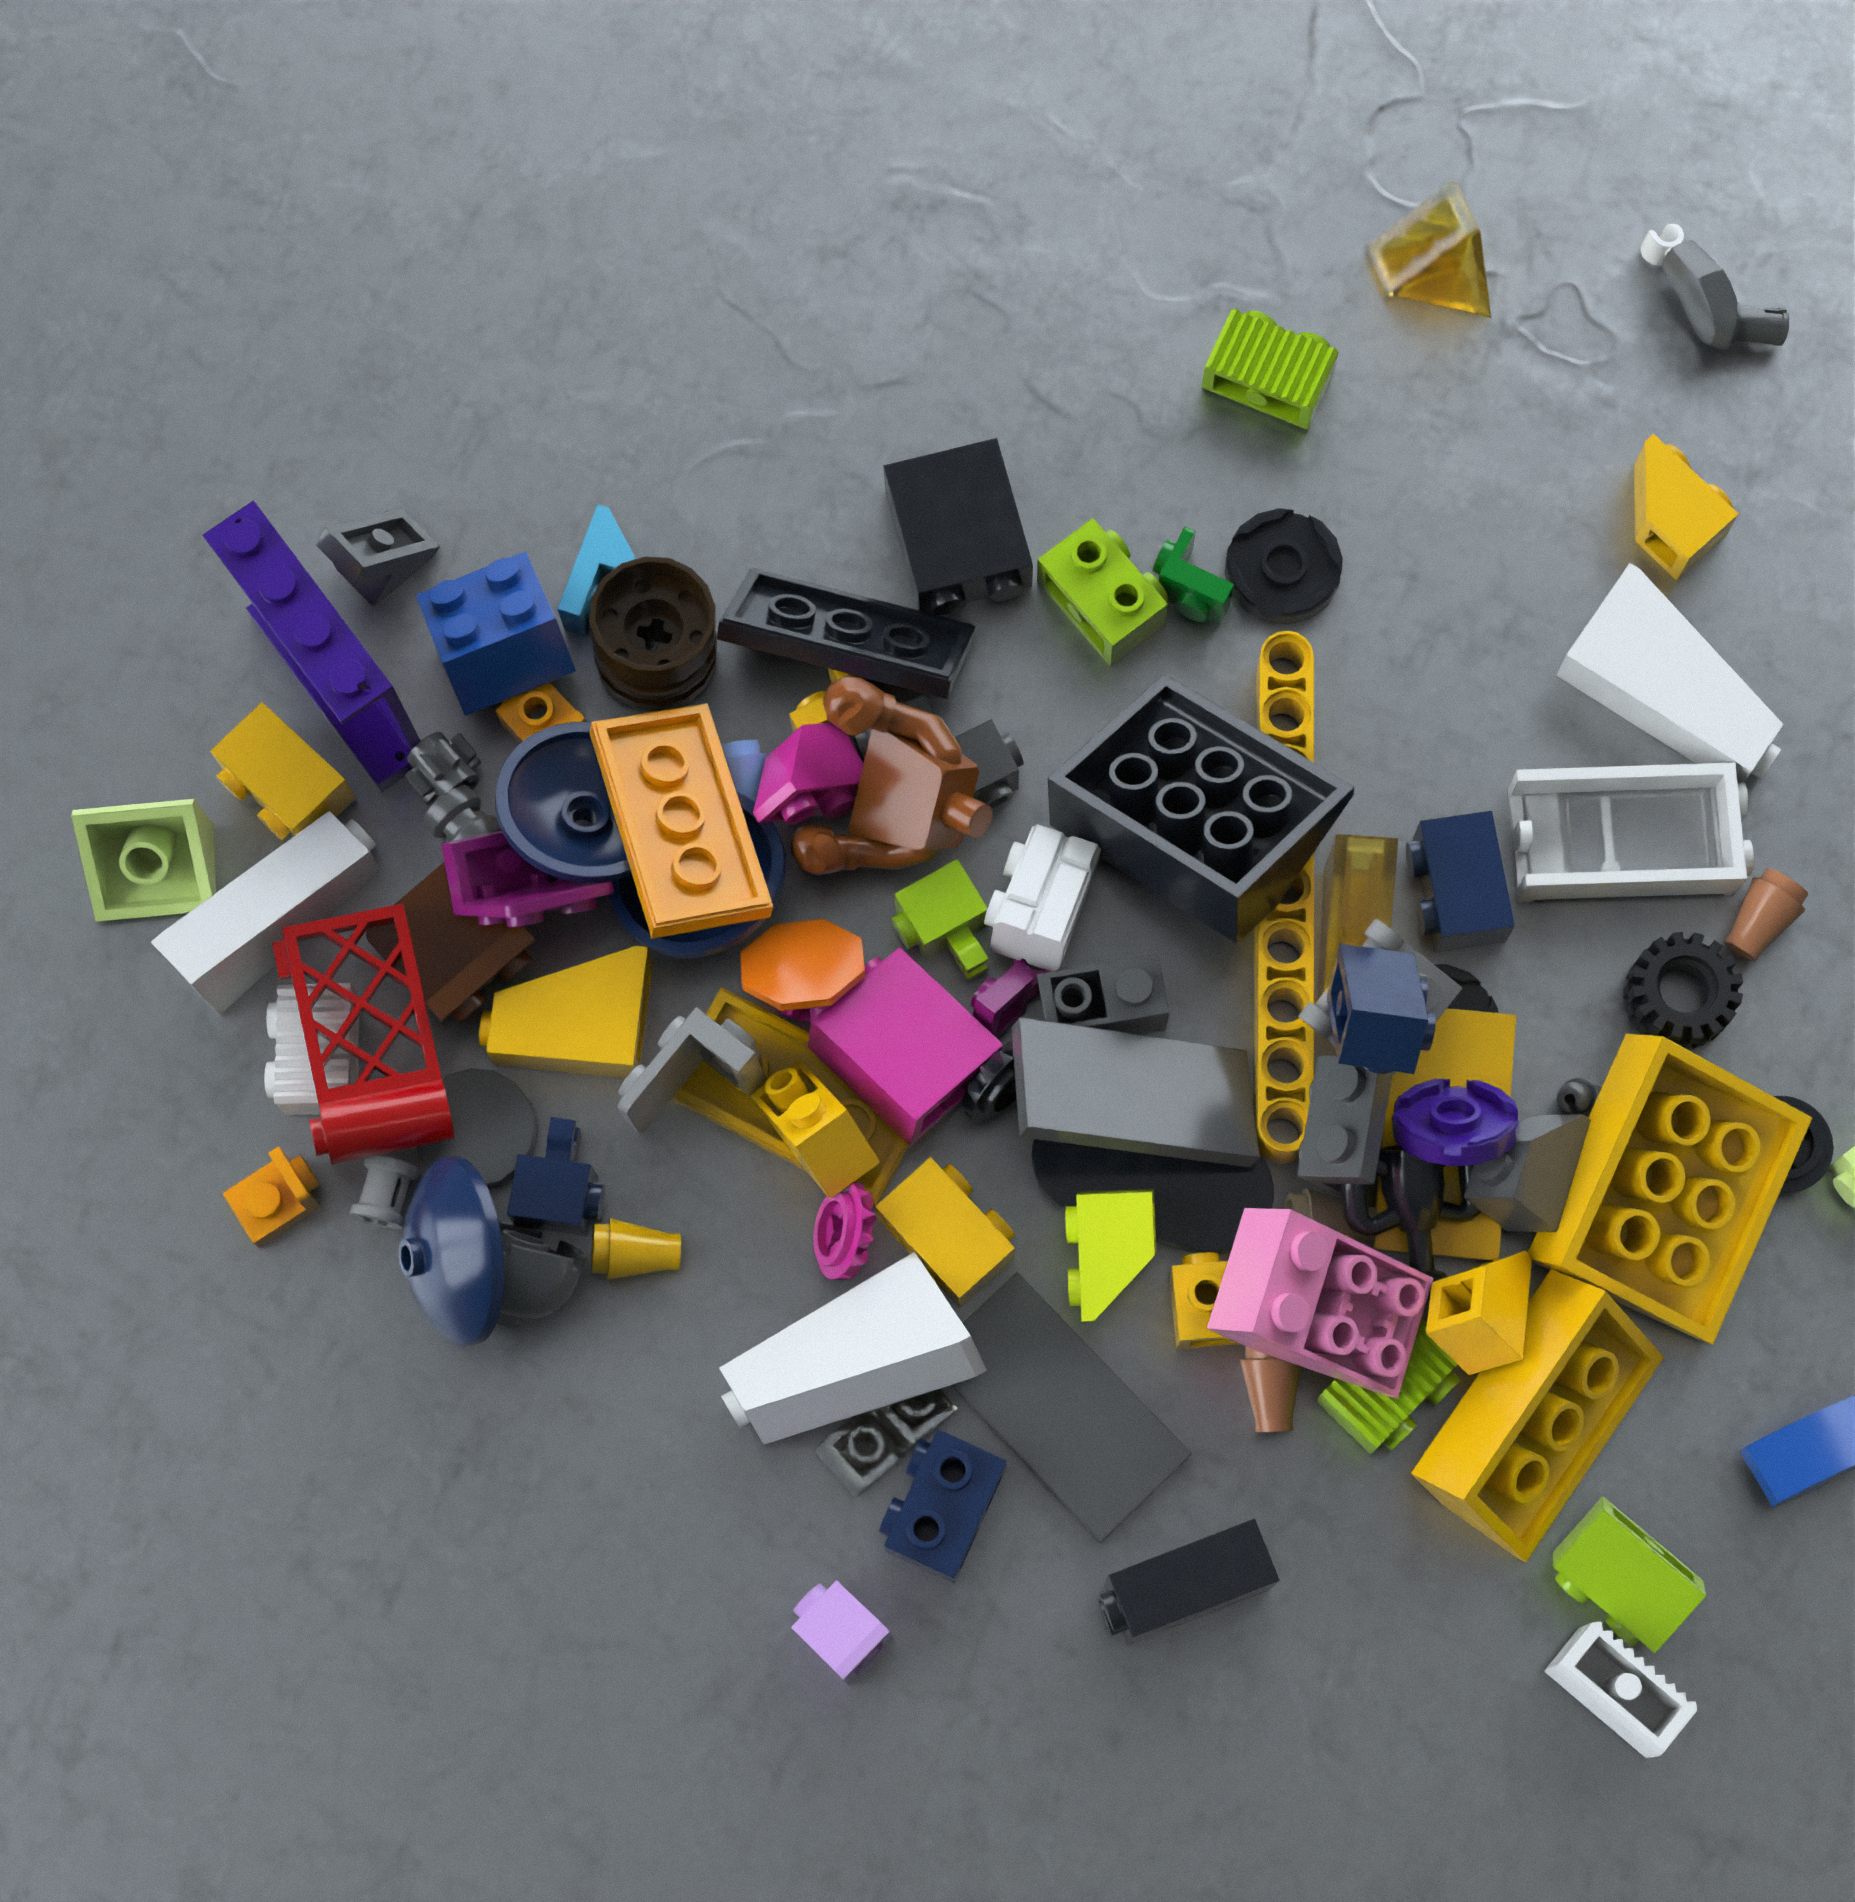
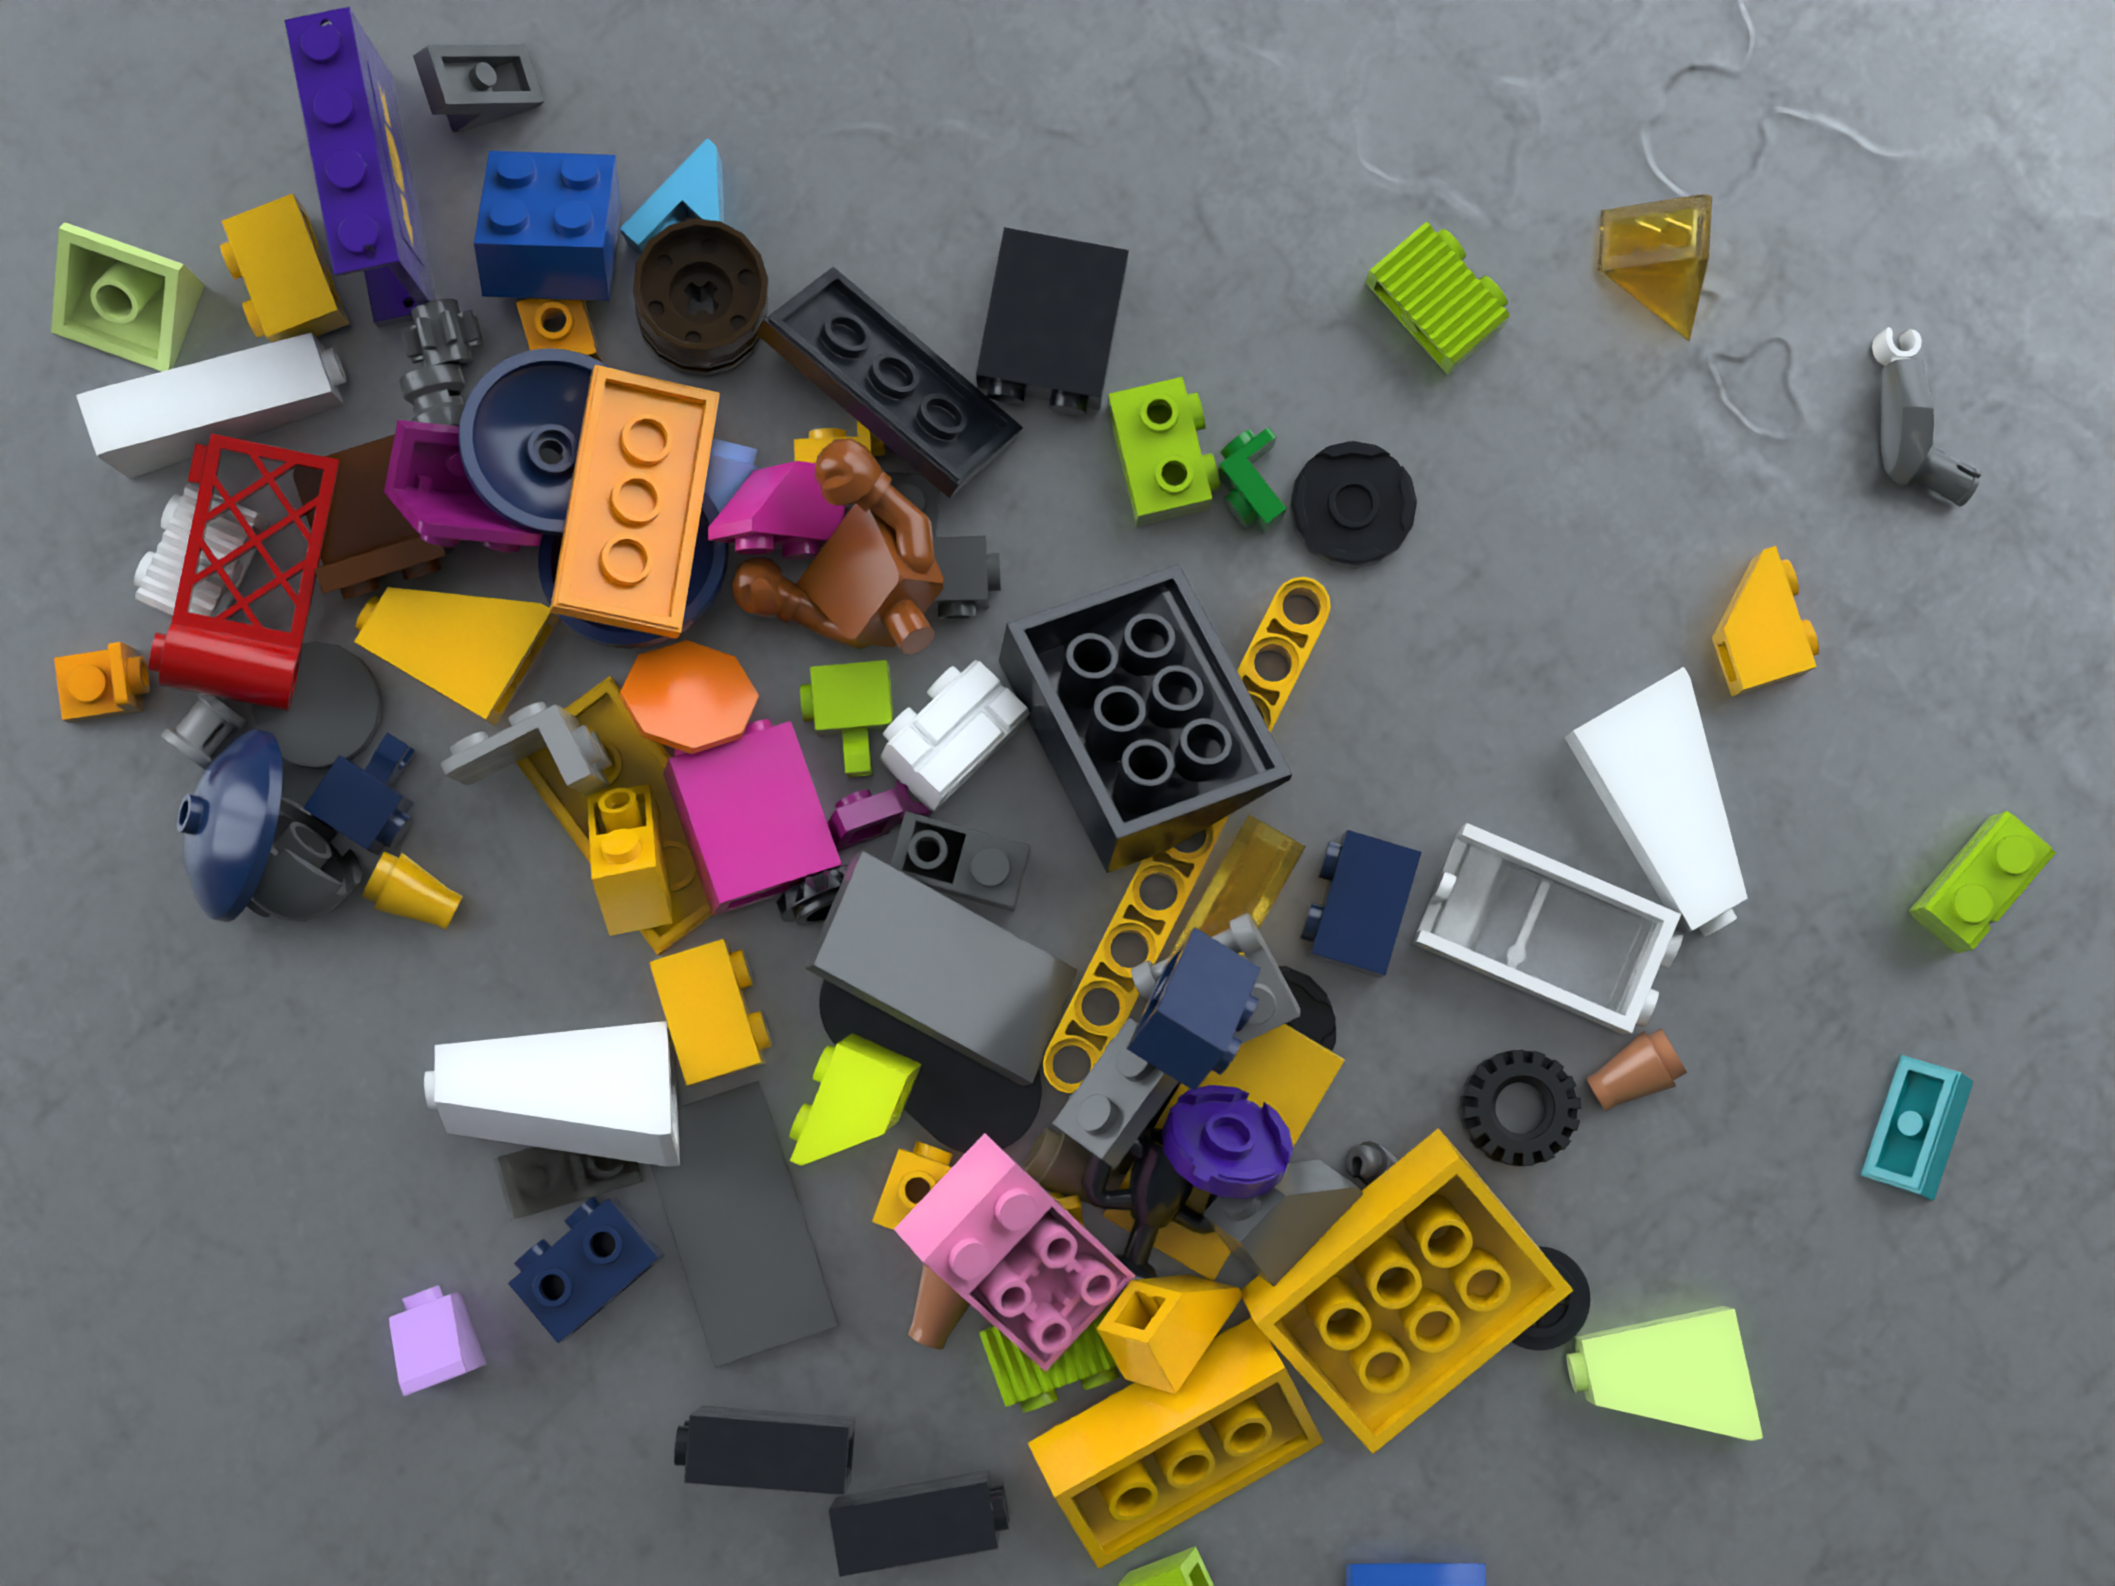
camera: 20 degrees right, 10 degrees up
dark pink gear [813,1182,877,1281] -> none
none -> black brick [828,1470,1010,1577]

